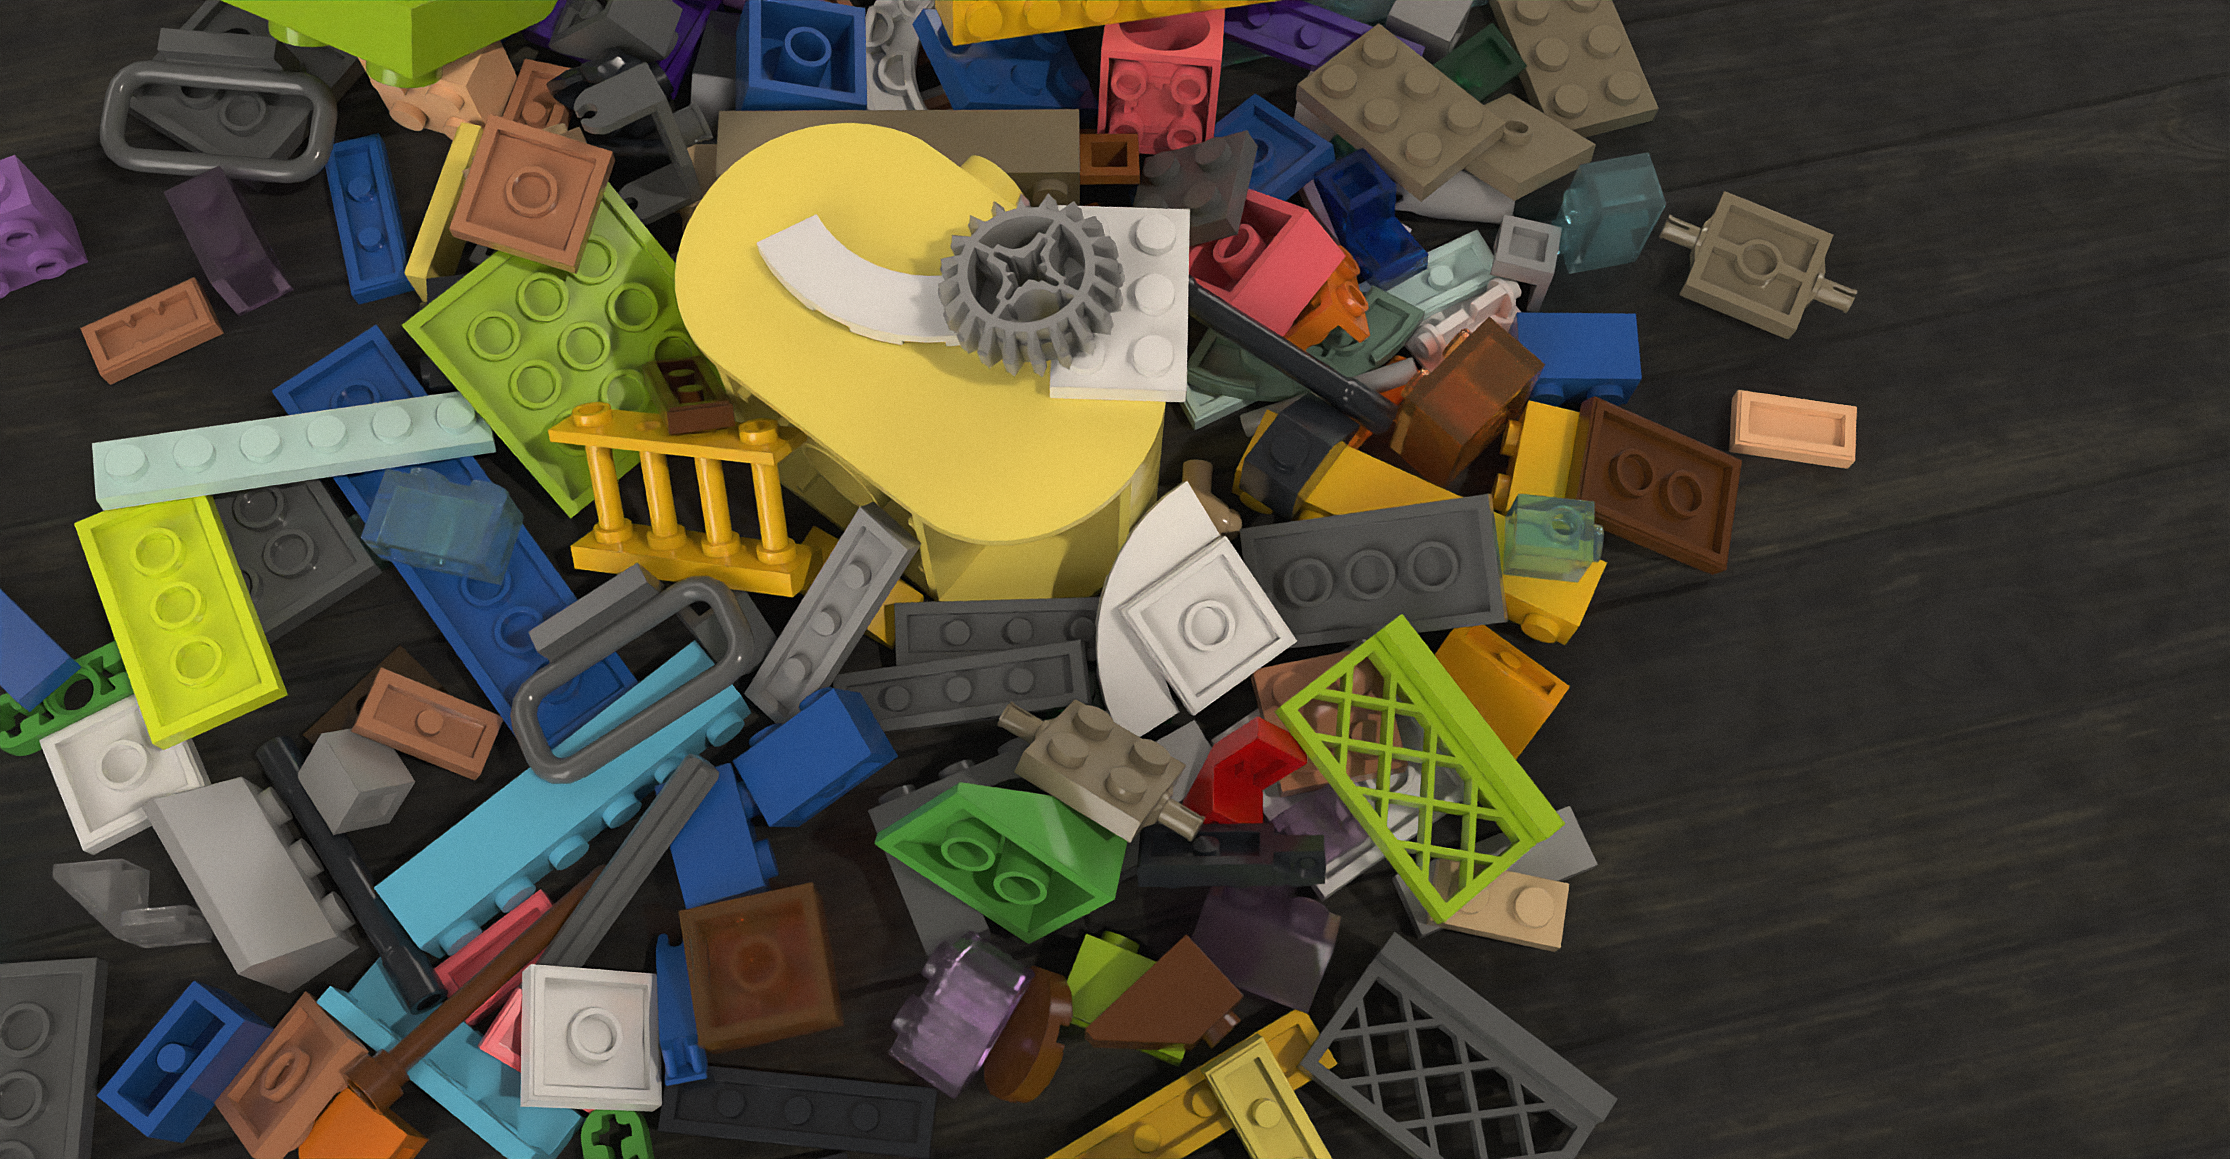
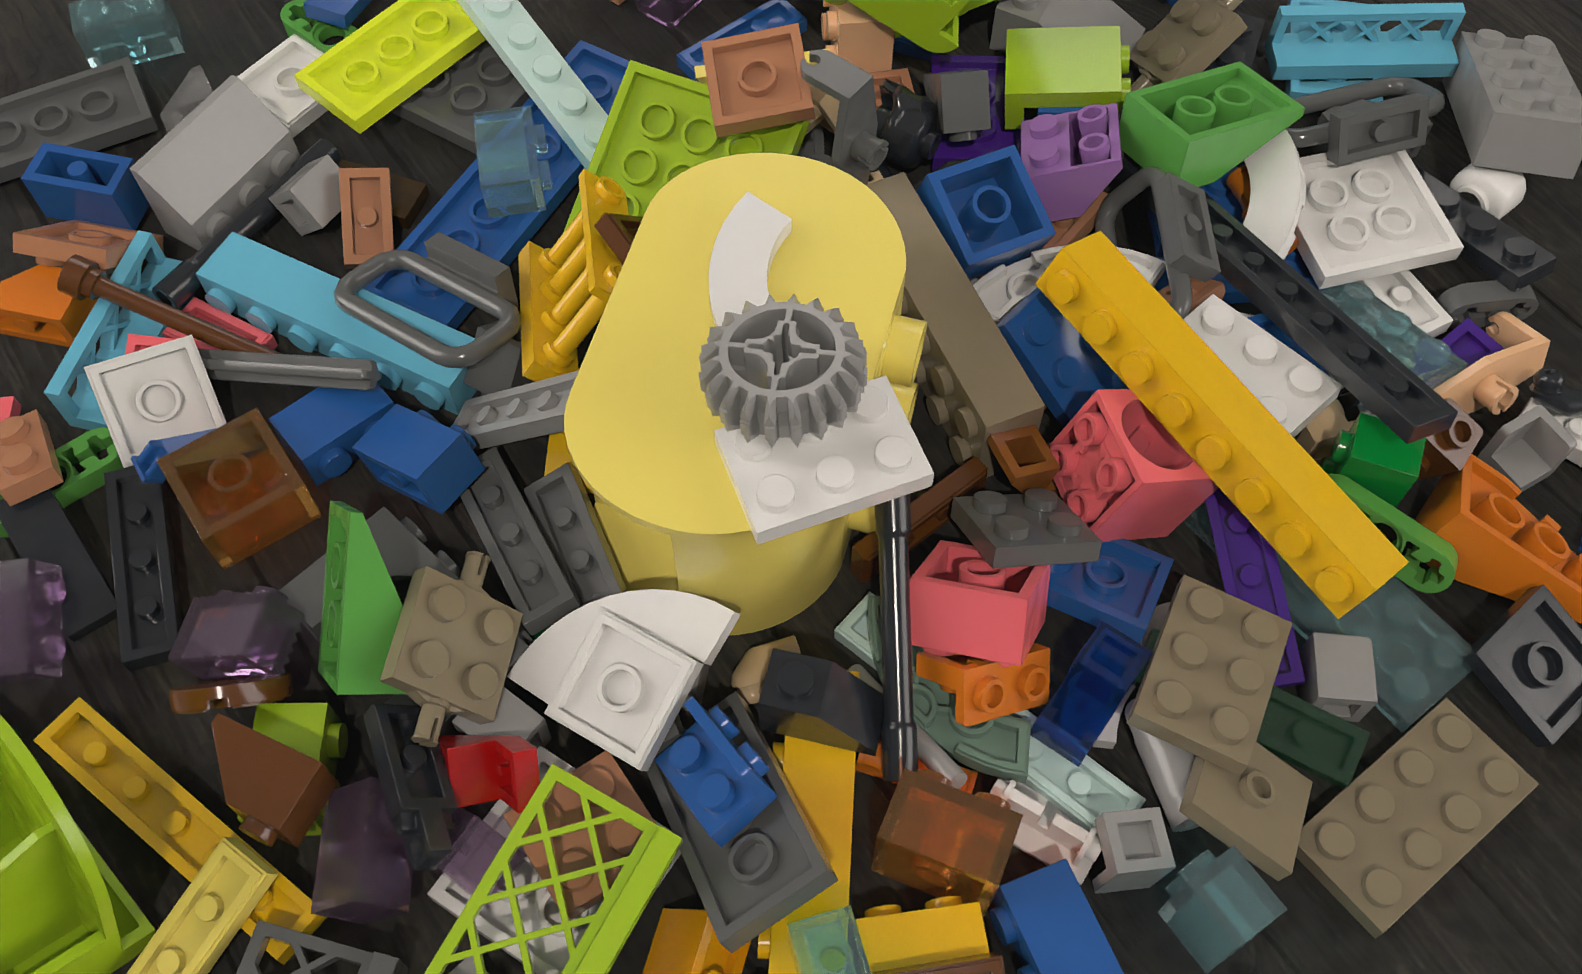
camera: 70 degrees right, 10 degrees down
none -> blue bracket [654,696,778,847]

